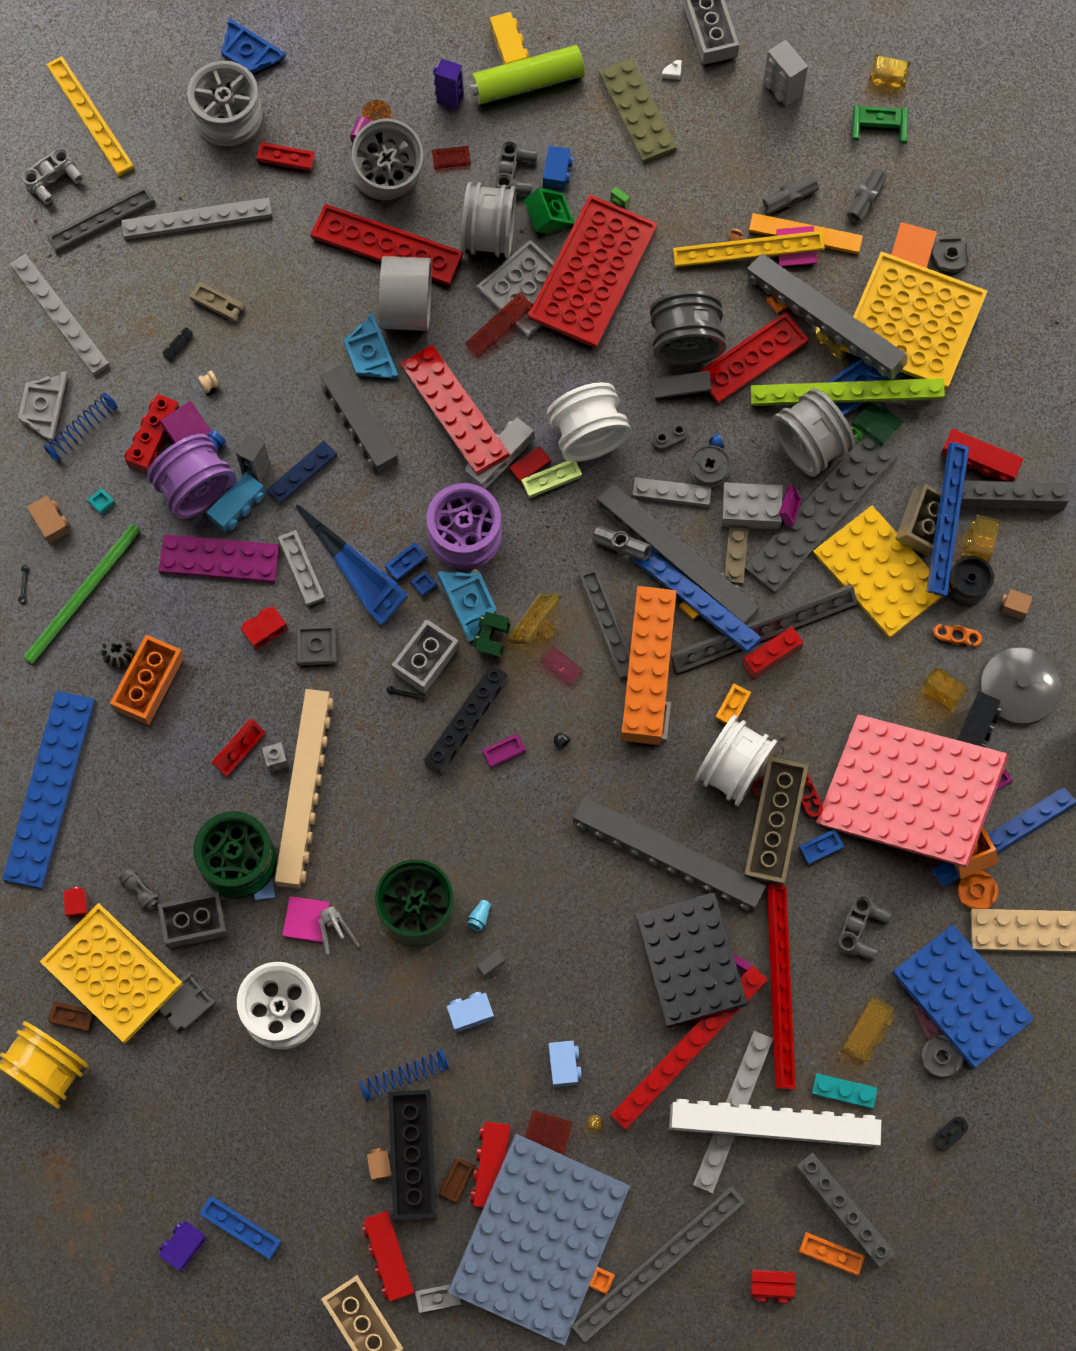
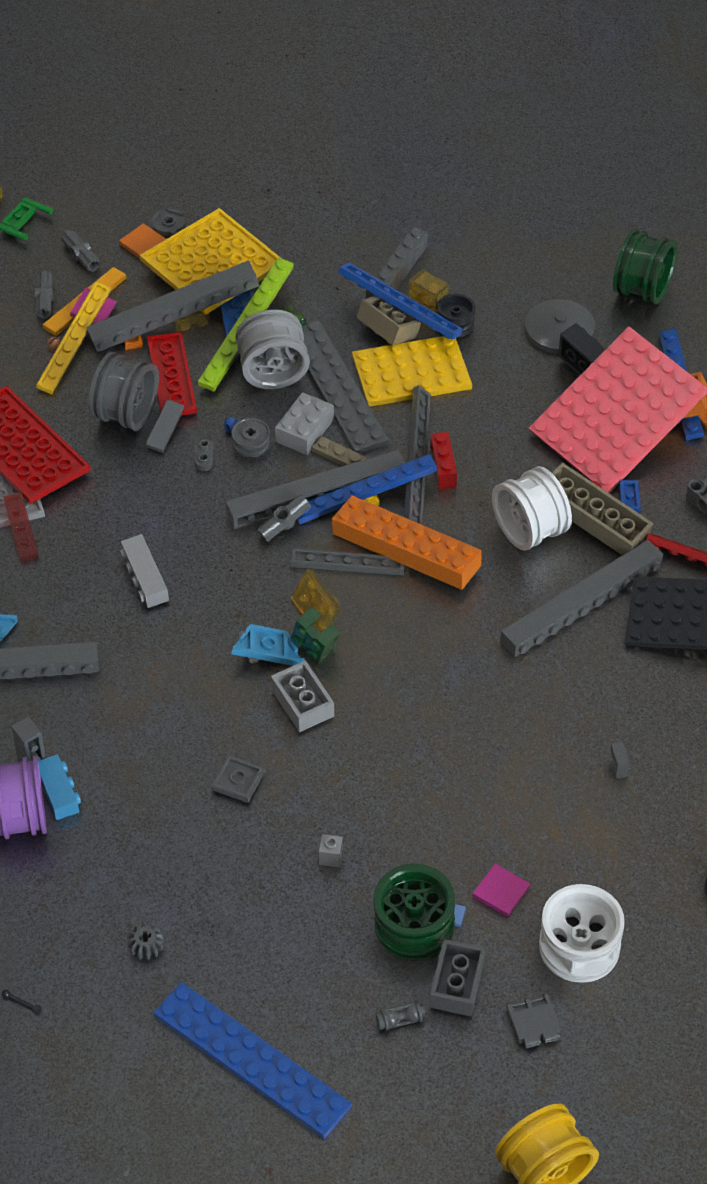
camera: 65 degrees left, 20 degrees down
bright green axle [24,524,140,664] -> none
yellow plate [40,903,183,1044] -> none
reddish brown plate [48,1002,94,1032] -> none
red brick [63,887,89,919] -> none
orange brick [110,635,184,726] -> none
magenta plate [158,534,280,583] -> none
red plate [211,718,266,777] -> none
red brick [240,606,288,652] -> none
dark blue plate [267,441,337,505] -> none
tan brick [275,689,334,889] -> none
light grey plate [278,530,325,607] -> none
blue plate [296,505,409,625] -> none
light grey plant [318,906,361,955] -> none
blue piece [358,1049,450,1101] -> none
dark green wheel [375,859,455,947] -> none
blue plate [385,542,428,582] -> none
black hinge [386,686,426,702] -> none
plate [400,344,510,476] -> none
blue tile [410,570,438,598] -> none
black brick [424,664,508,776] -> none
medium lavender wheel [426,483,502,570] -> none
light blue brick [447,992,494,1033] -> none
medium azure cone [467,900,491,931] -> none
magenta tile [482,733,526,769] -> none
red tile [509,446,551,484] -> none
yellowish green plate [521,461,582,499] -> none
clear pink plate [540,646,583,686] -> none
white wheel [547,382,632,462] -> none
black hinge [553,732,571,750] -> none
light grey plate [632,477,712,508] -> none
light orange plate [715,683,751,724] -> none
magenta tile [779,486,802,527] -> none
clear yellow slope [920,667,969,713] -> none
orange piece [933,624,982,647] -> none
red brick [941,429,1024,482] -> none
medium nougat brick [1000,589,1033,621] -> none

